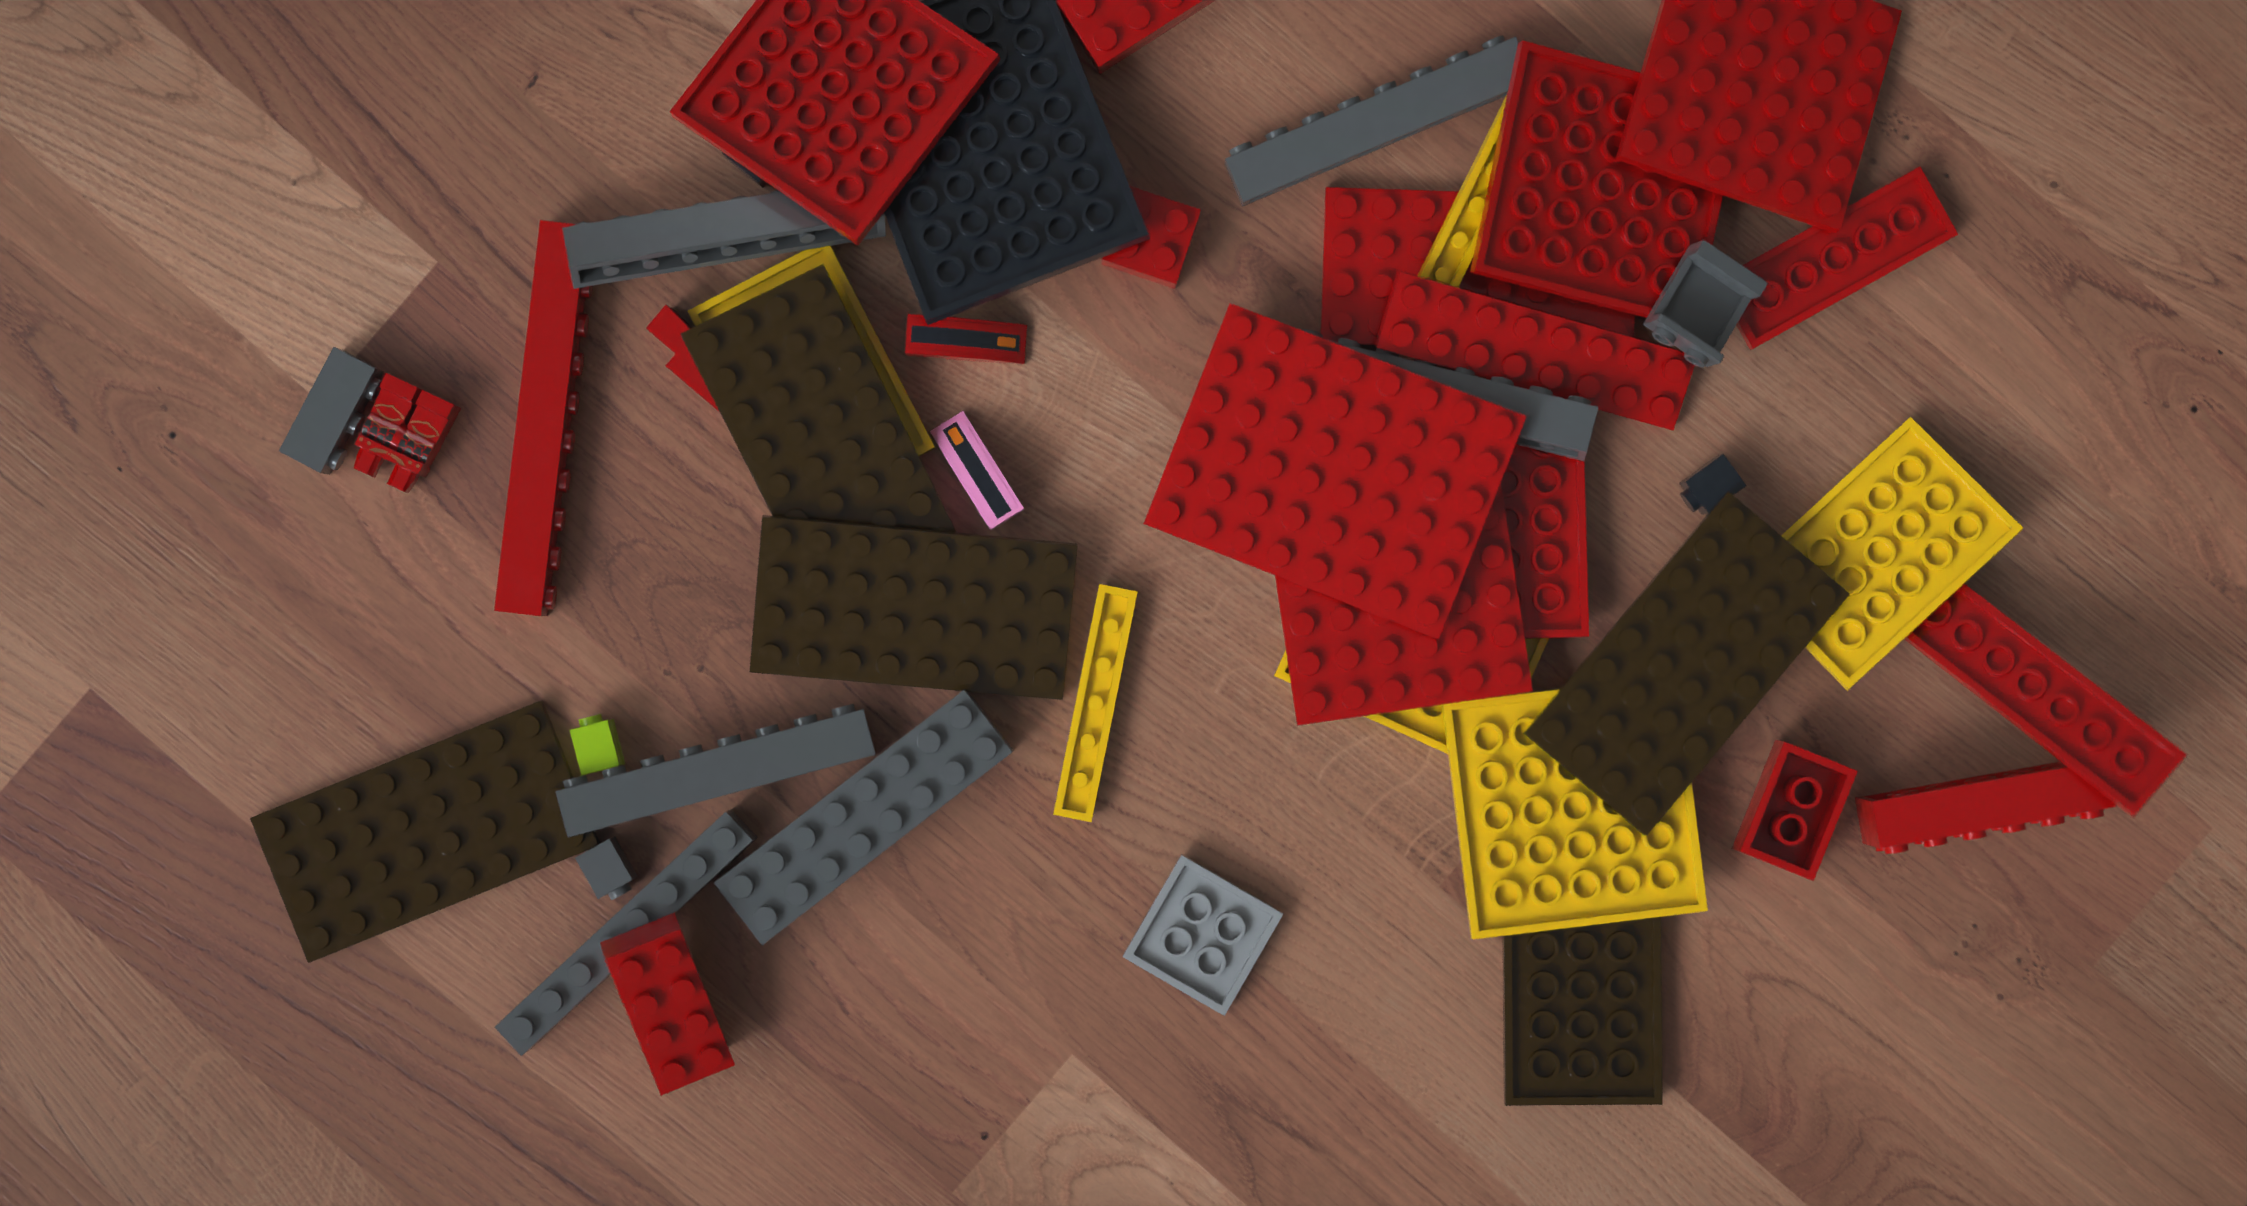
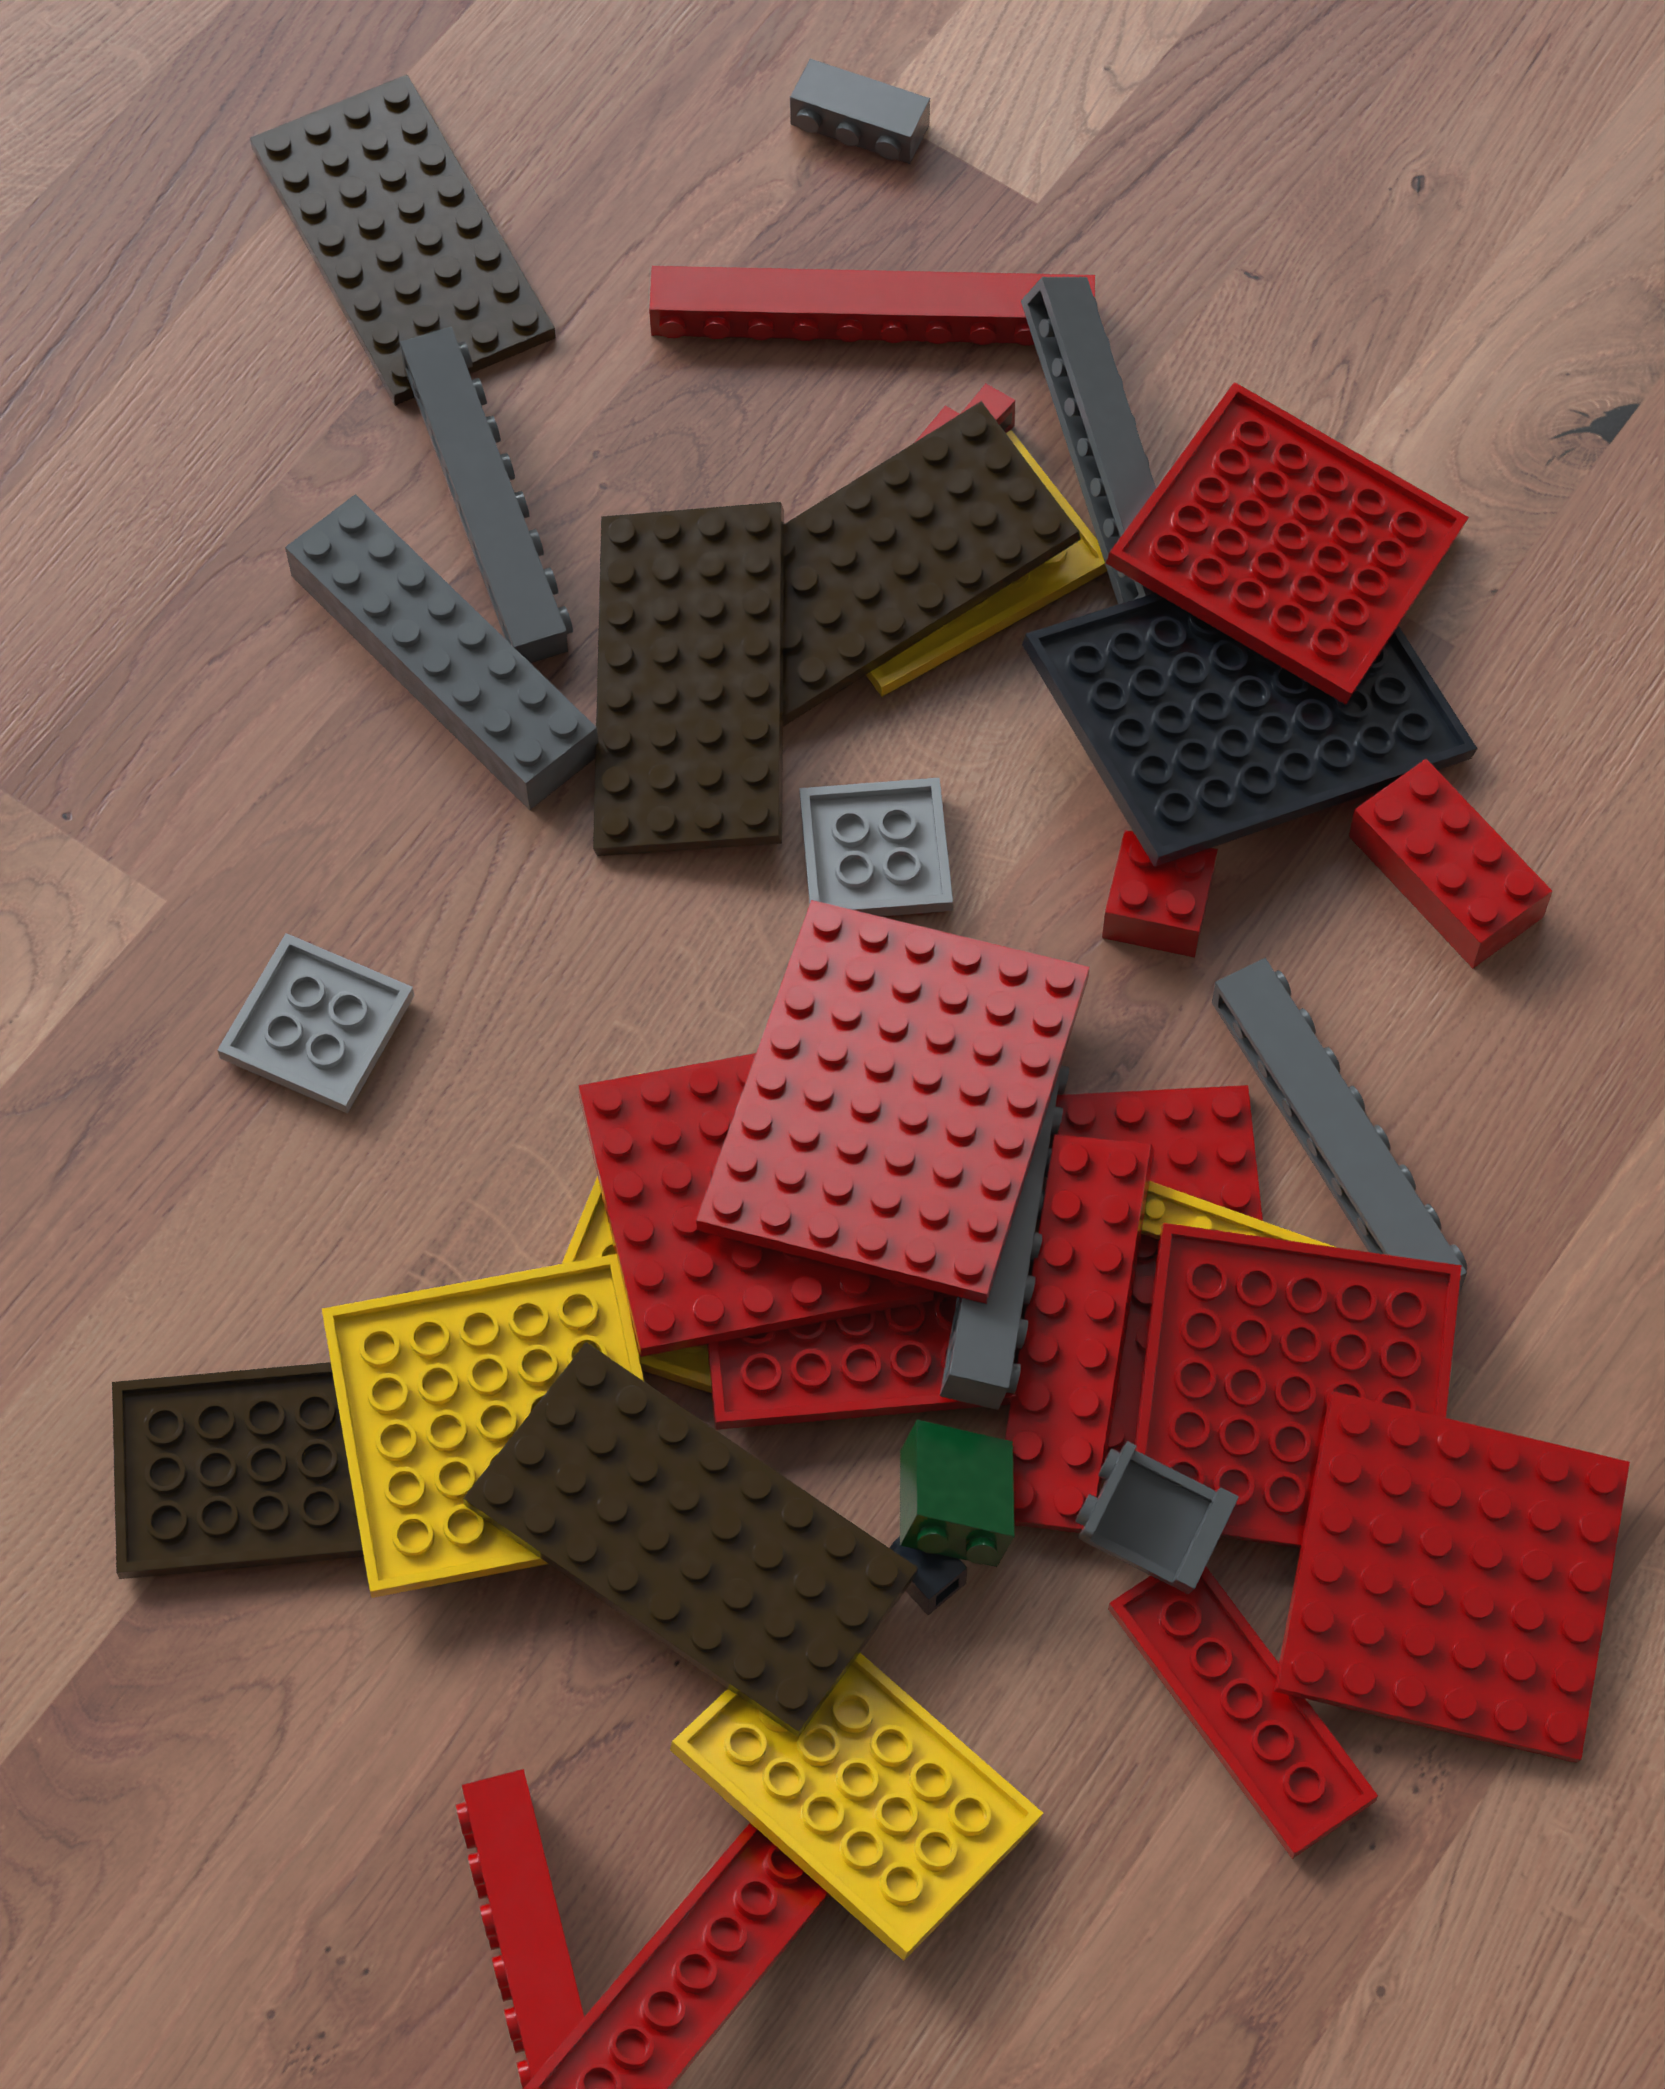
camera: 90 degrees right, 25 degrees down
red hips [353,372,461,493] -> none
dark grey brick [495,809,758,1056] -> none
lime brick [570,714,625,776] -> none
dark grey brick [575,837,638,900] -> none
red brick [600,912,735,1096] -> none
red slope [905,314,1027,364] -> none
bright pink slope [930,411,1025,530] -> none
yellow plate [1053,584,1138,822] -> none
red brick [1732,740,1858,881] -> none
none -> light grey plate [799,778,953,916]
none -> dark green brick [900,1420,1015,1567]

